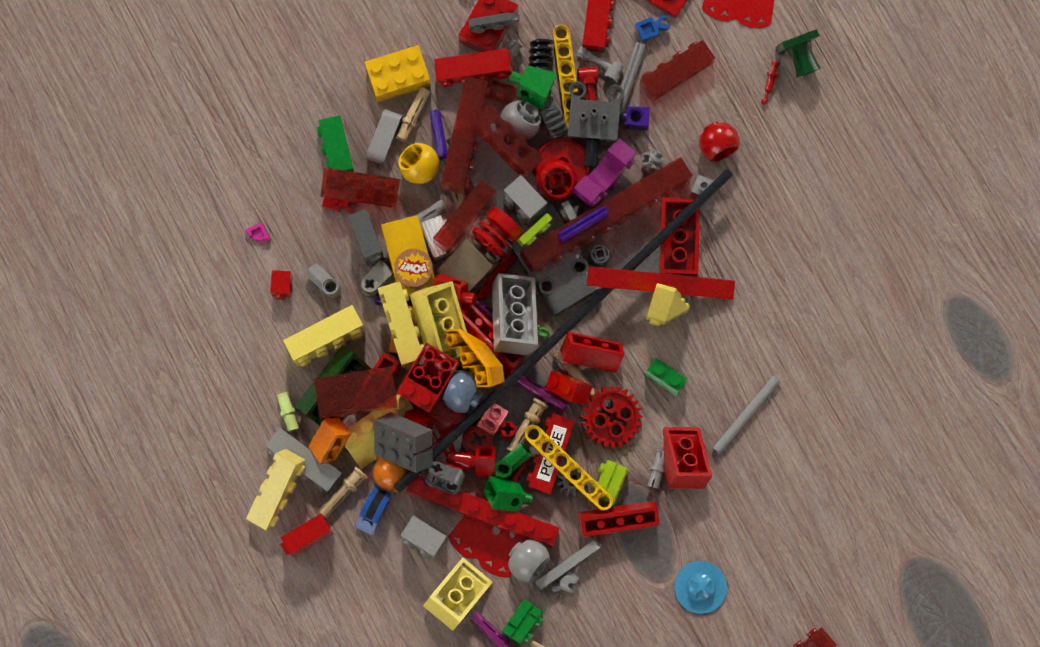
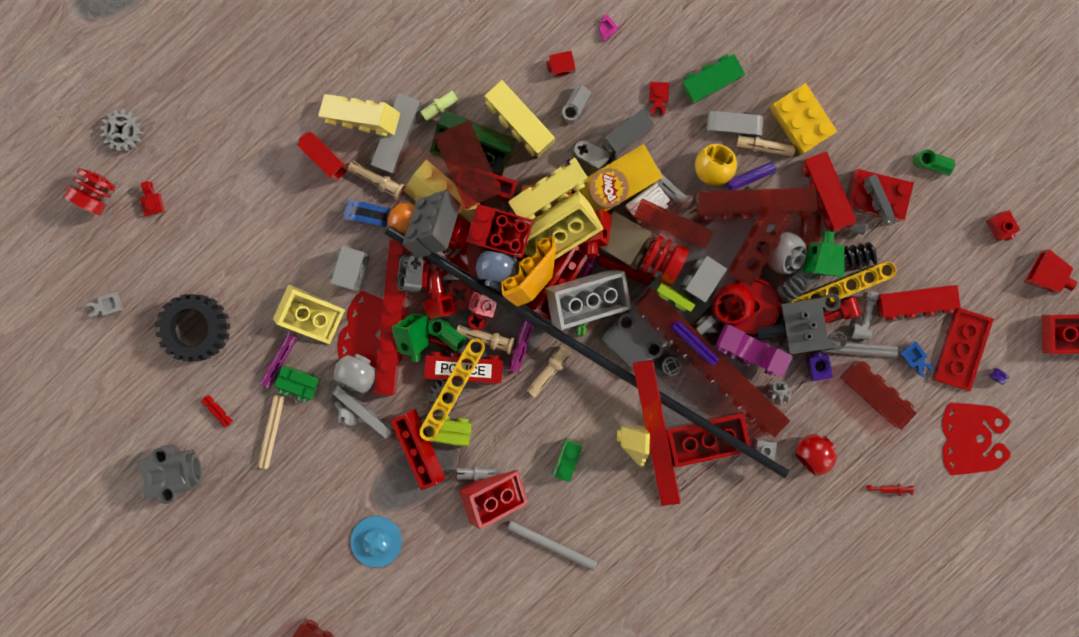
camera: 75 degrees right, 10 degrees up
orange brick [308,418,351,463] -> none
clear red brick [320,167,400,208] -> none
red brick [545,371,593,404] -> none
red brick [560,332,625,372] -> none
red gear [580,386,643,448] -> none
dark green plant [775,29,821,78] -> none

